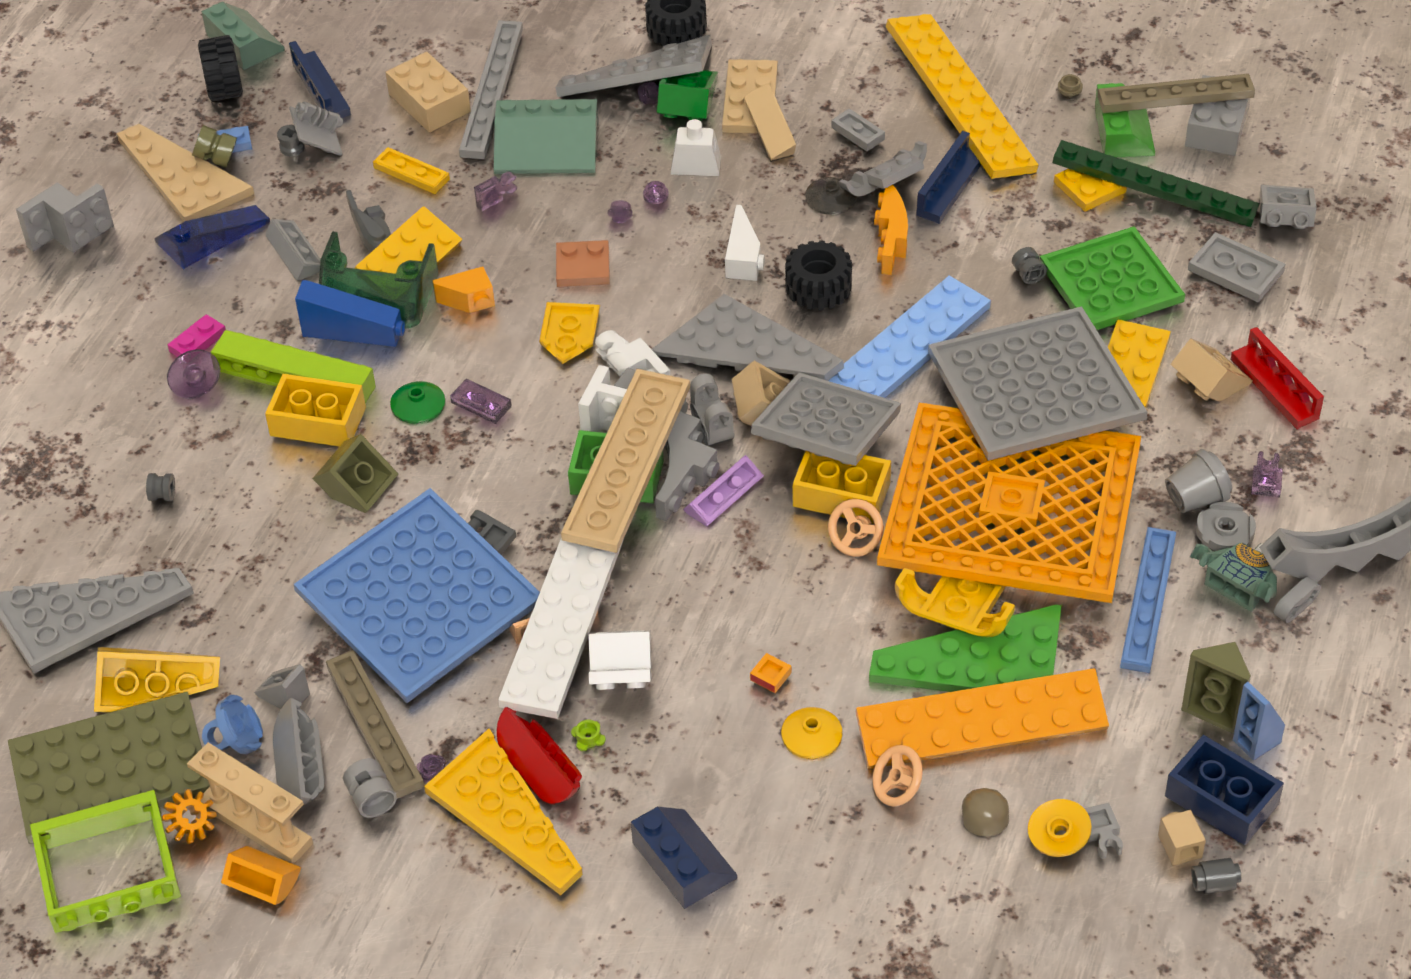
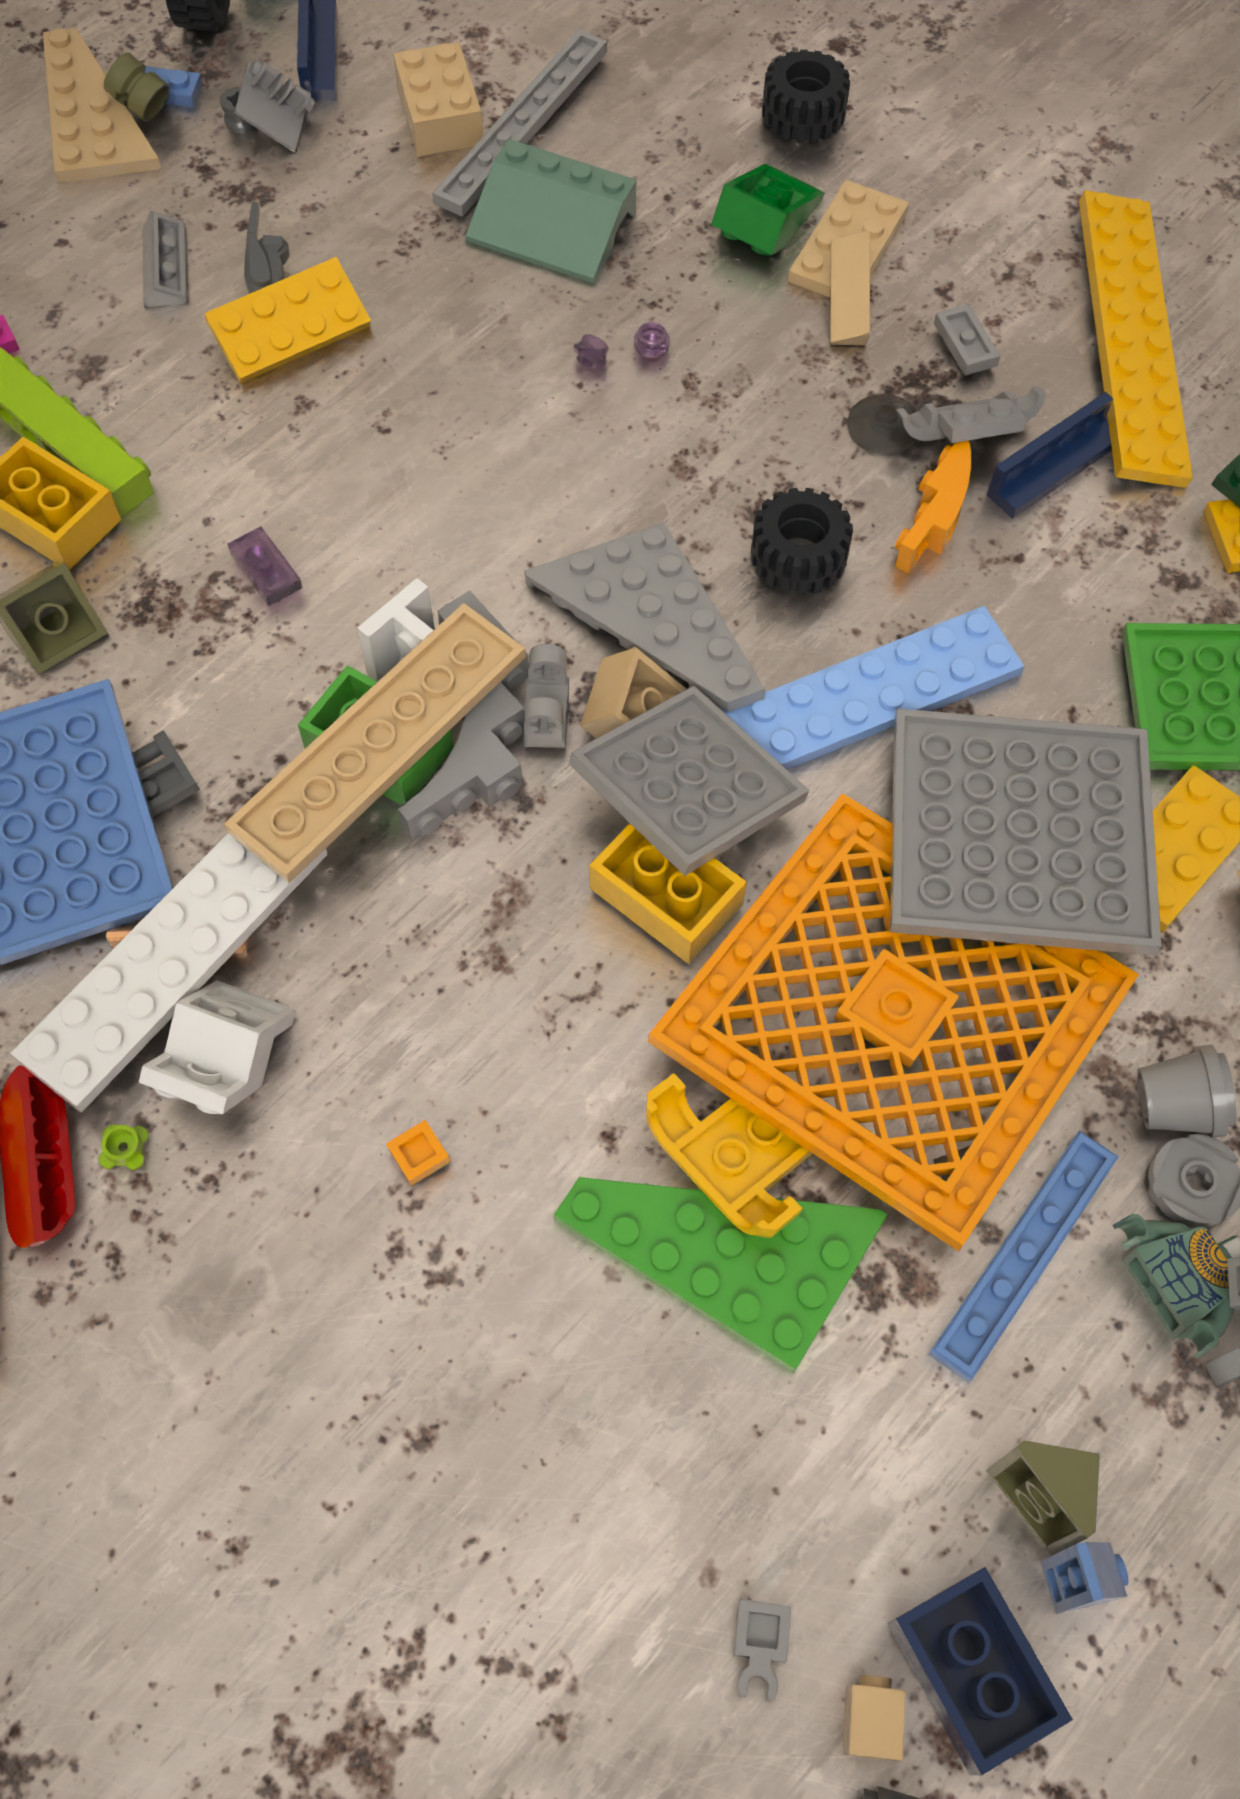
camera: 20 degrees right, 15 degrees up
clear blue wedge [155,205,270,269] -> none
blue slope [295,280,405,347] -> none
clear green windscreen [318,231,438,328] -> none
yellow tile [373,147,450,194] -> none
green dish [390,381,445,424] -> none
light orange slope [432,266,495,313] -> none
plate [474,172,517,211] -> none
yellow tile [539,302,600,364] -> none
light grey wing [555,35,712,97] -> none
nougat plate [556,240,610,287] -> none
white plate [595,330,671,377] -> none
dark blue slope [631,806,737,909] -> none
plate [638,81,659,105] -> none
white torso [671,119,721,176] -> none
lavender slope [683,455,764,527] -> none
white slope [725,205,765,281] -> none
yellow dish [781,707,843,759] -> none
light nougat piece [828,499,884,557] -> none
light orange plate [855,668,1109,769] -> none
light nougat piece [872,745,923,807] -> none
dark tan hair [962,788,1009,837] -> none
dark grey wheel [1012,247,1047,284] -> none
yellow dish [1028,799,1092,857] -> none

